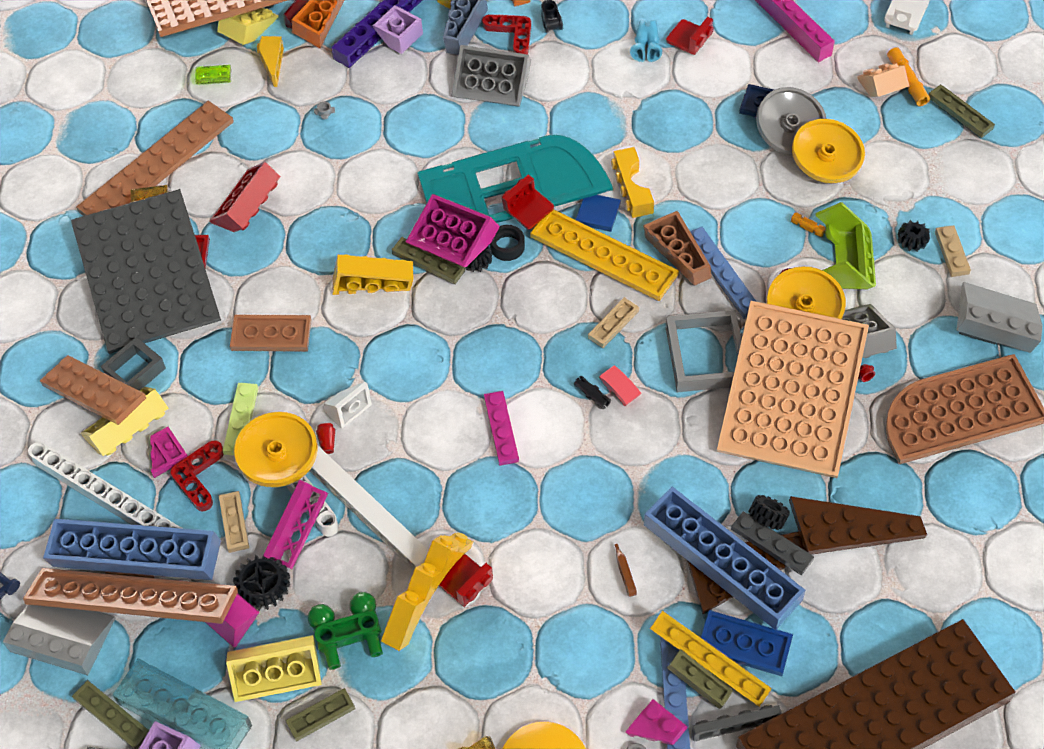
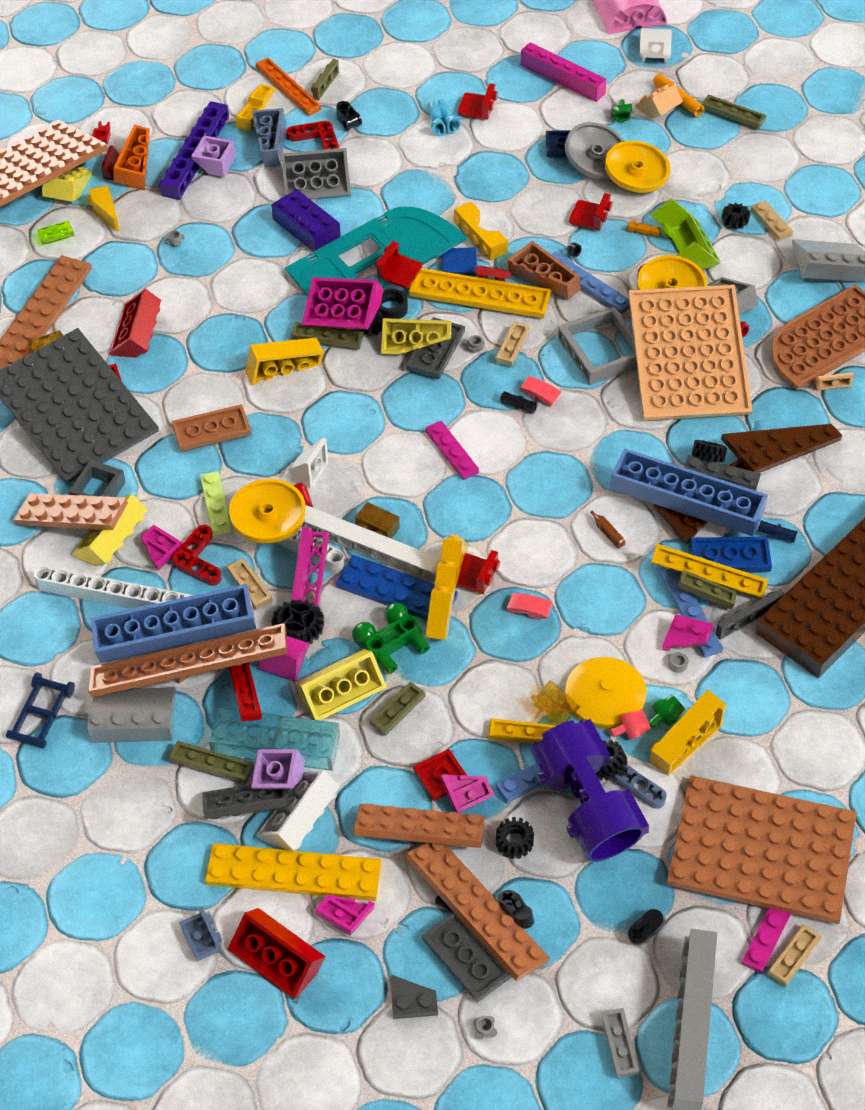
camera: 20 degrees left, 5 degrees down
none -> red tile [228,662,262,722]
none -> dark purple brick [271,189,341,252]
none -> blue plate [336,555,458,620]
none -> pearl gold brick [355,502,400,539]
none -> light yellow wedge [381,318,452,355]
none -> dark grey plate [406,317,465,379]
none -> light grey plate [467,335,485,351]
none -> red plate [474,265,511,281]
none -> coral slope [507,593,553,619]
none -> black hinge [567,242,582,257]
none -> red bracket [569,193,613,231]
none -> green piece [612,99,632,122]
none -> dark blue pin [757,520,798,543]
none -> light nougat slope [814,373,854,390]

